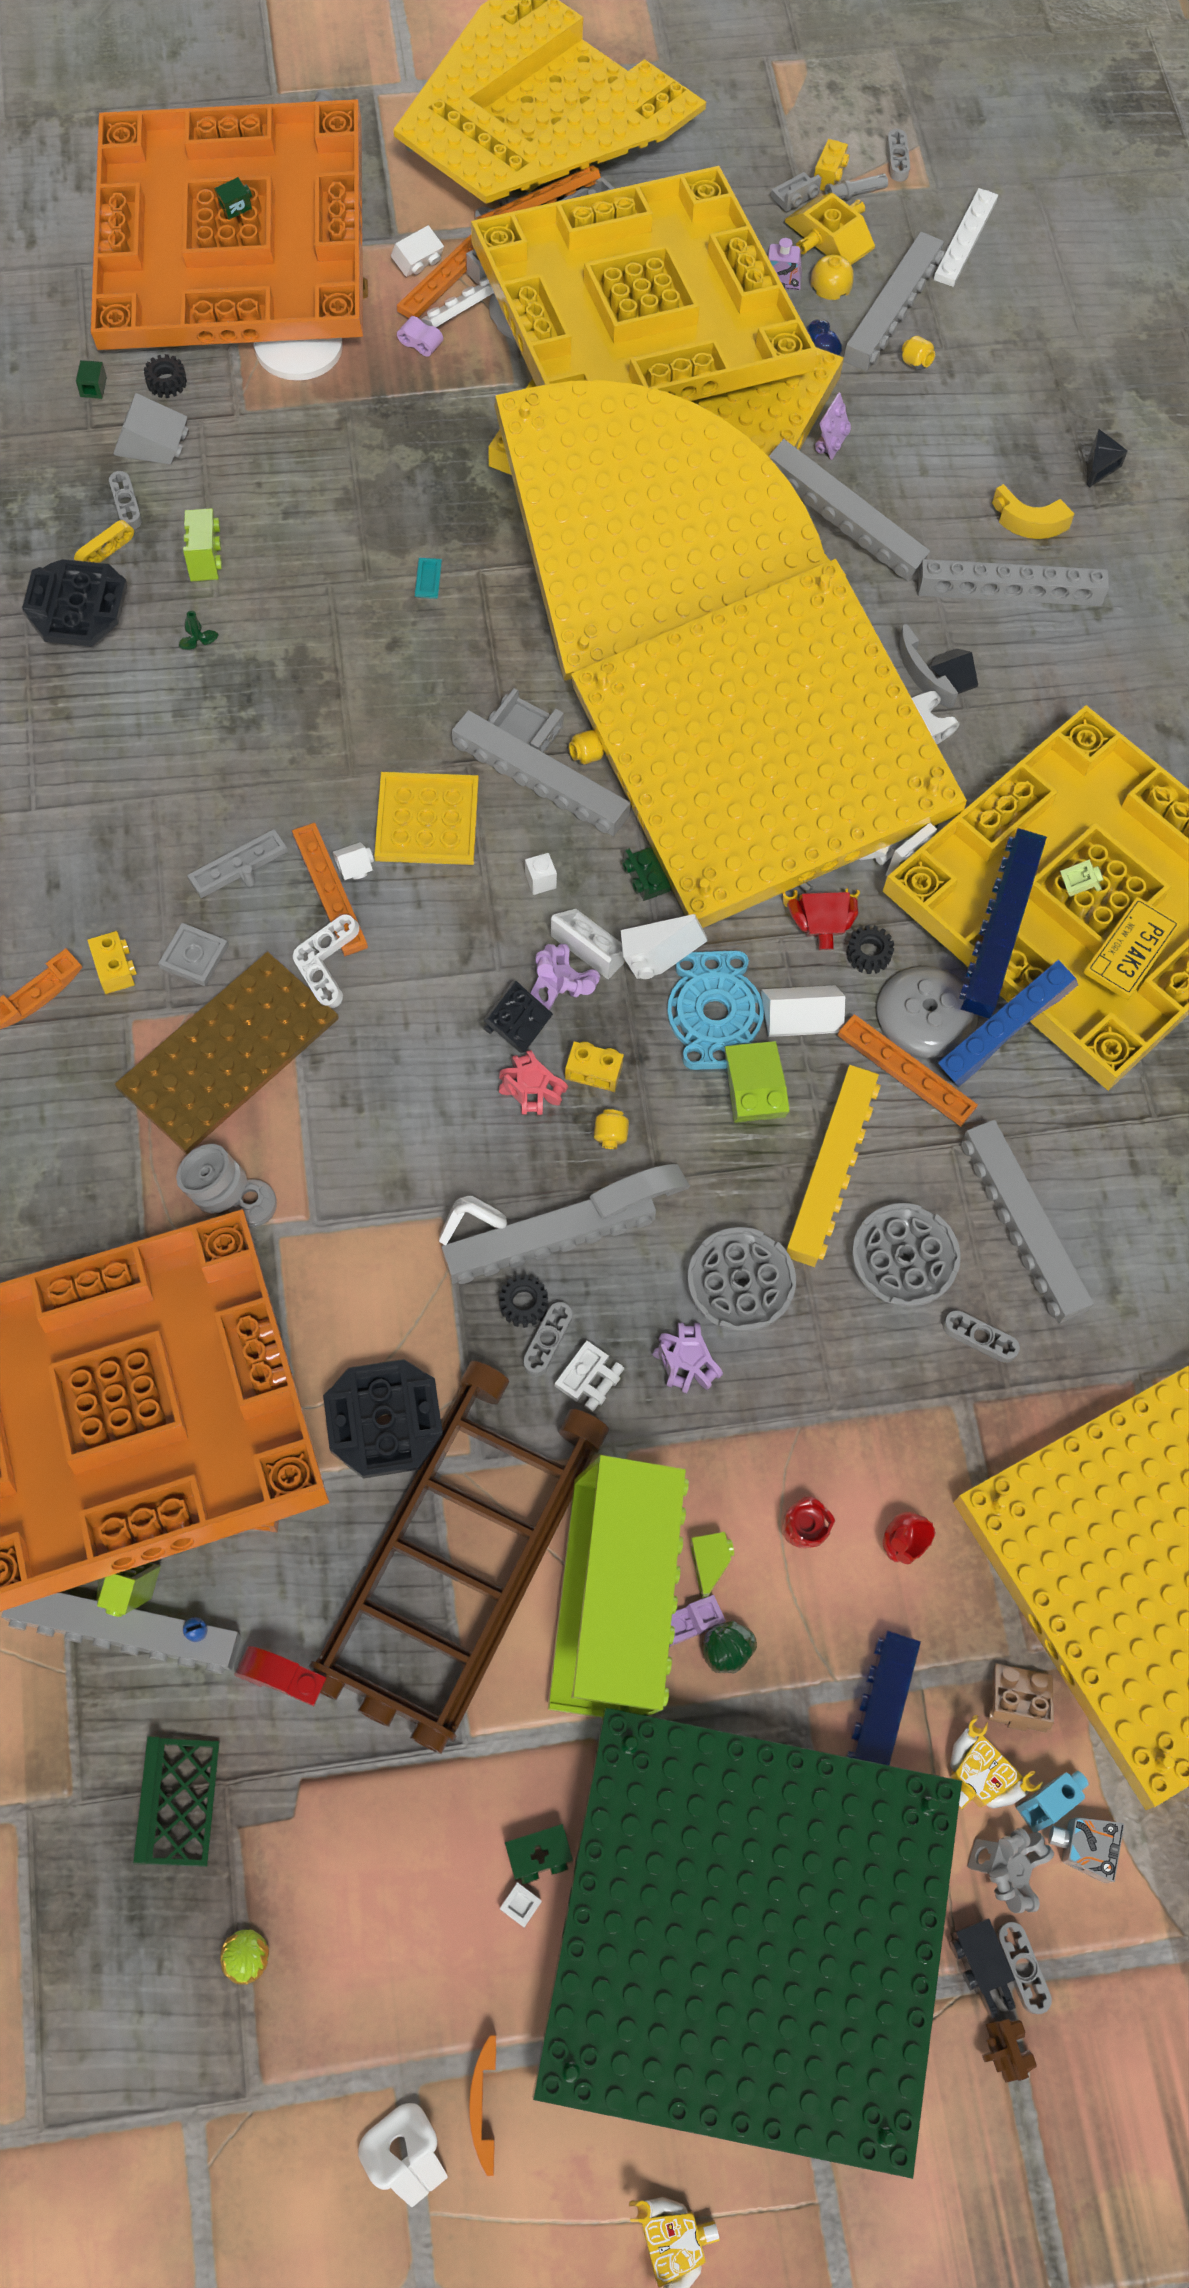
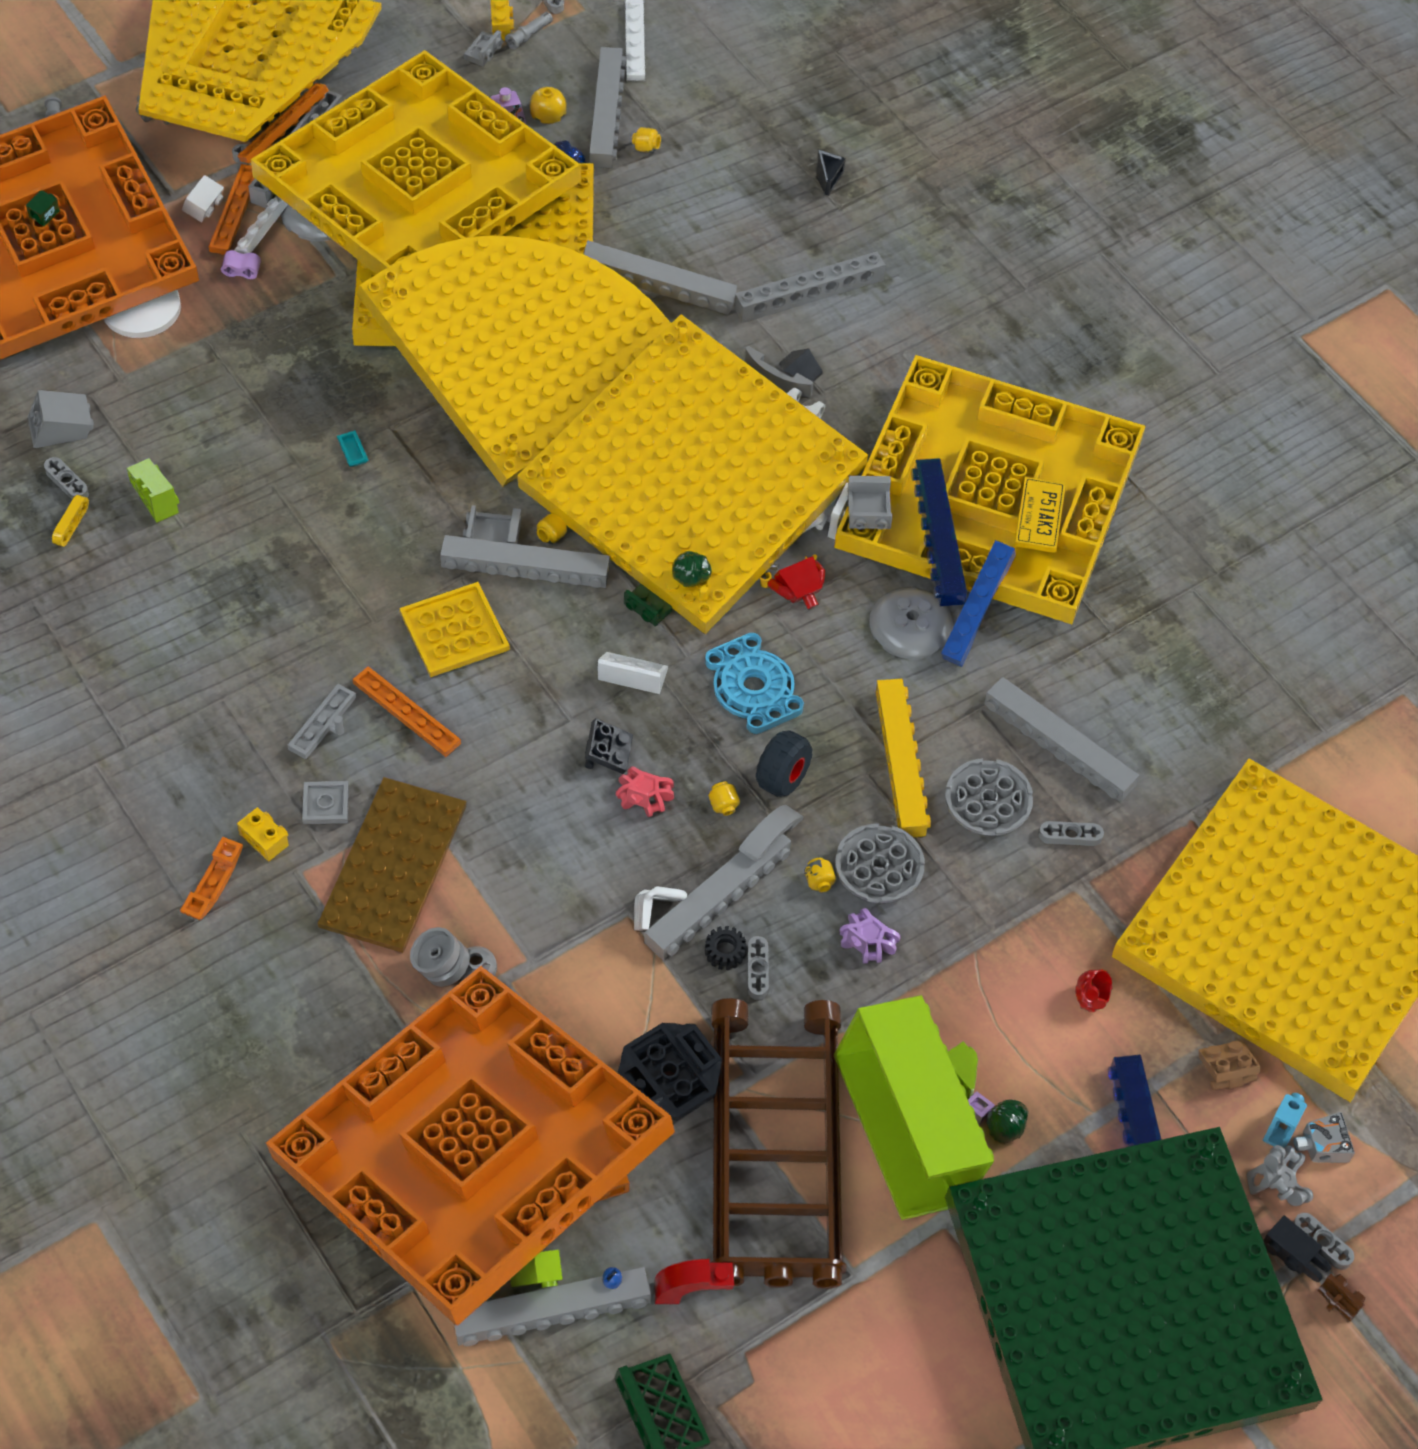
camera: 25 degrees left, 10 degrees down
black piece [22,559,128,647] -> none
black tyre [144,354,187,398] -> none
dark green plant [179,611,219,650] -> none
white beam [293,915,359,1008] -> none
white brick [333,842,374,880] -> none
white plate [500,1882,542,1928] -> none
dark green brick [505,1824,573,1885] -> none
white brick [525,853,557,895] -> none
lavender piece [531,944,600,1010] -> none
white plate [555,1340,624,1412] -> none
yellow brick [565,1041,624,1092] -> none
white slope [621,914,707,979] -> none
lime slope [724,1041,790,1123] -> none
white slope [761,985,845,1037] -> none
red hair [782,1496,835,1549] -> none
yellow slope [785,193,875,265] -> none
lavender hinge [815,393,851,460] -> none
orange plate [837,1014,978,1127] -> none
black tyre [846,925,894,974] -> none
torso [950,1715,1043,1810] -> none
yellow arch [992,484,1074,539] -> none
yellowish green bracket [1060,859,1103,896] -> none
none -> dark green hair [672,551,712,587]
none -> black wheel [755,730,813,797]
none -> yellow head [804,858,836,892]
none -> light grey panel [847,476,892,530]

